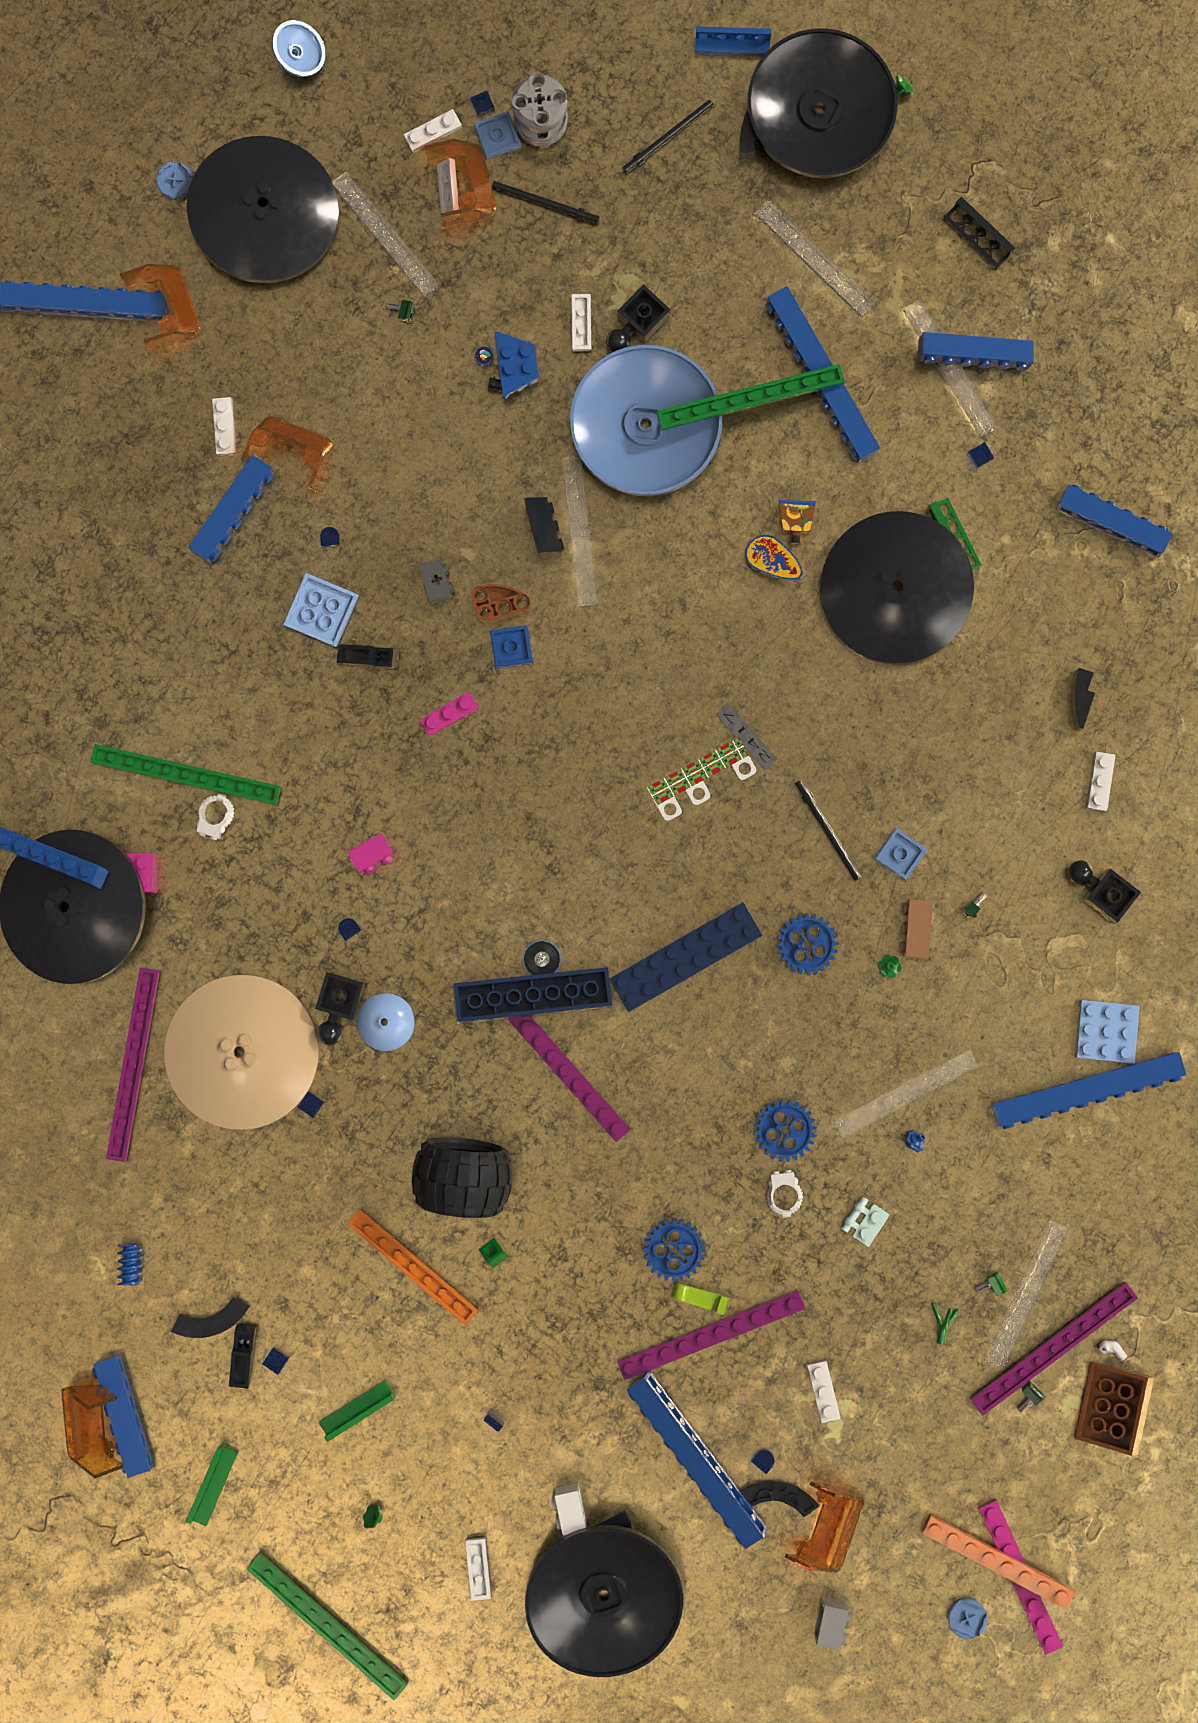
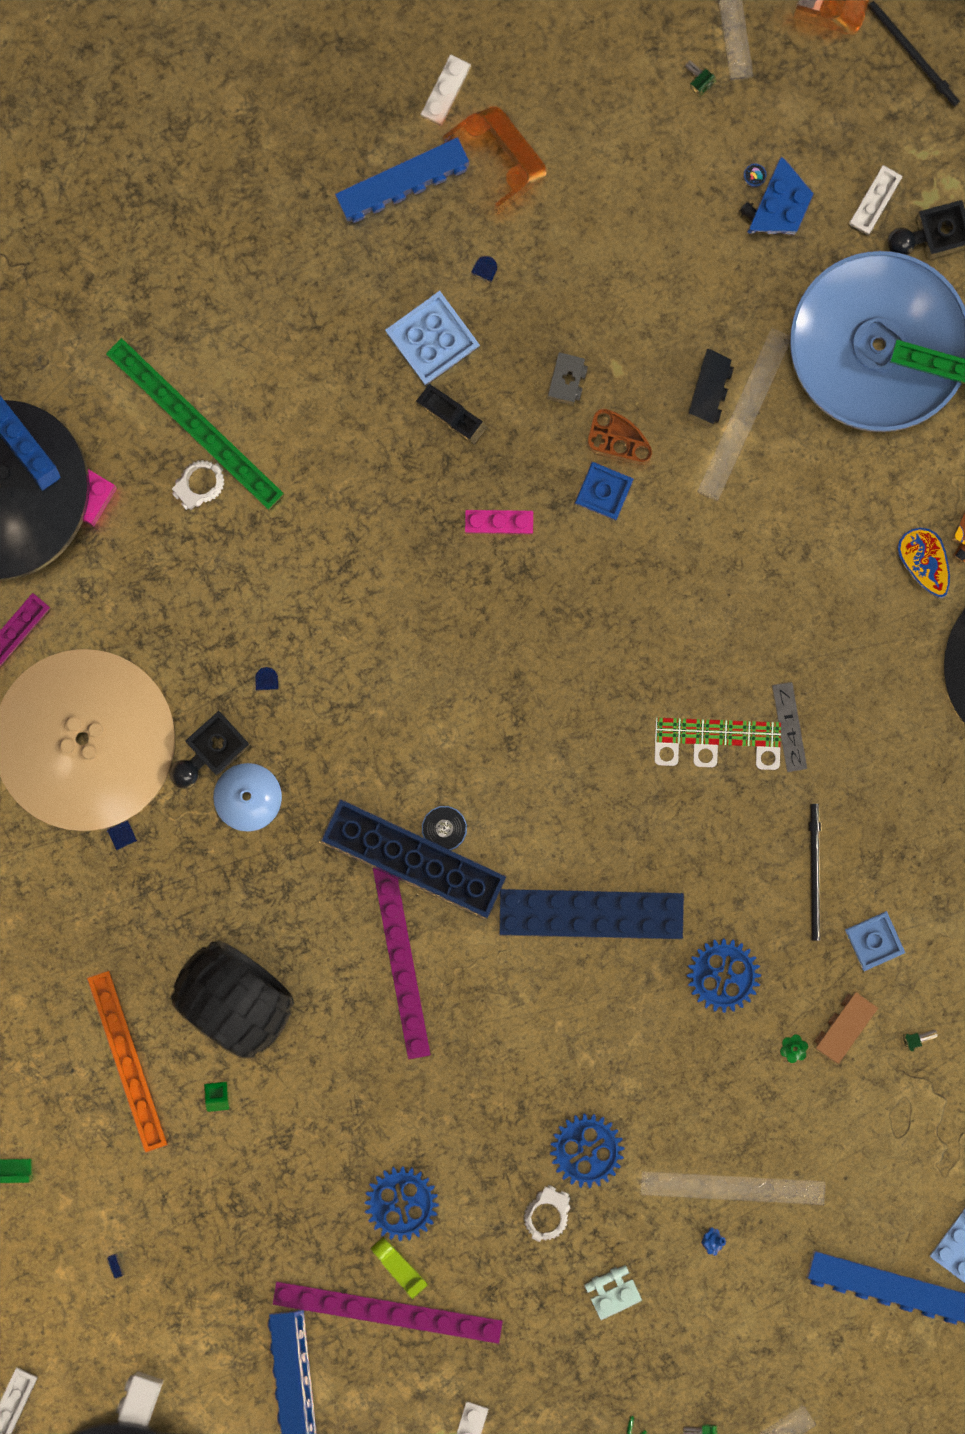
camera: 25 degrees right, 0 degrees up
dark pink brick [347,833,396,876] -> none

